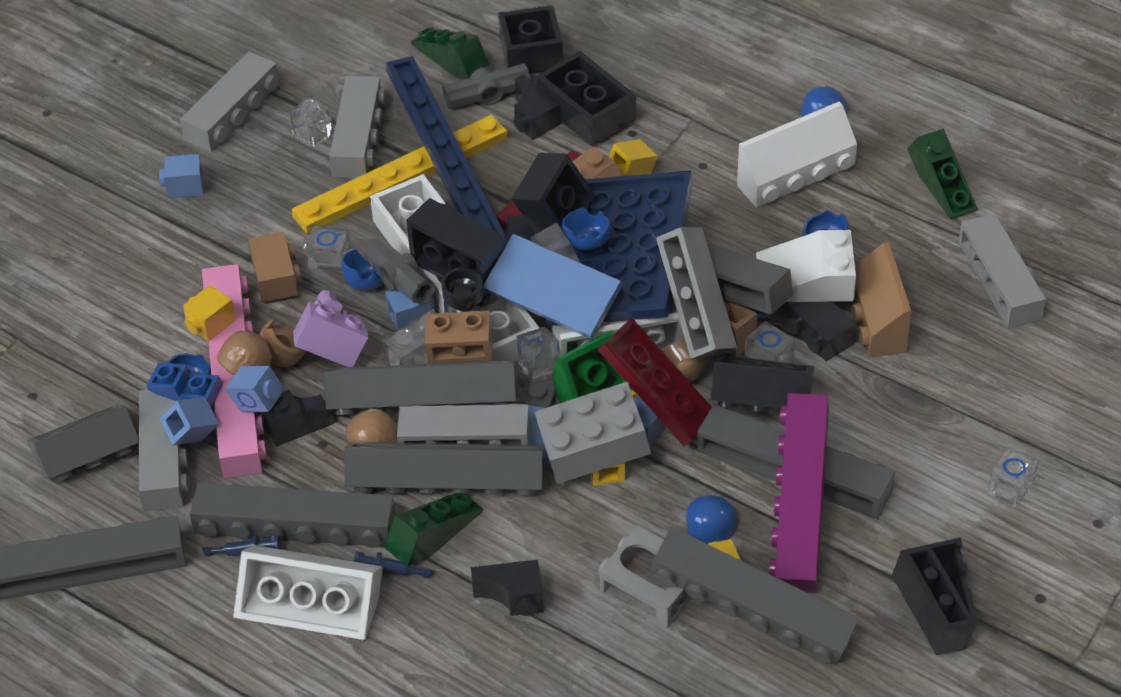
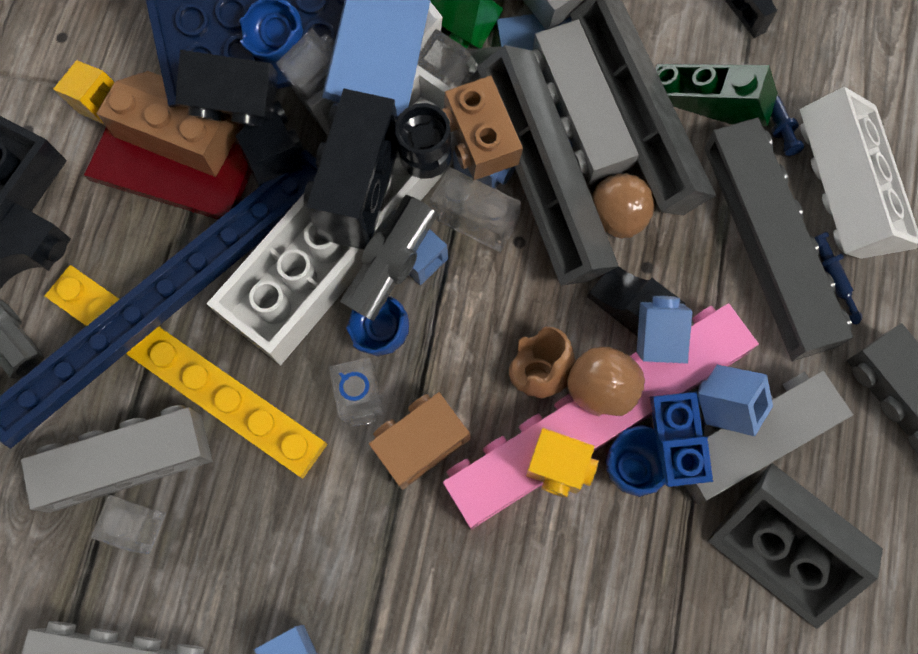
camera: 110 degrees left, 25 degrees up
lavender brick [293,290,368,367] -> none

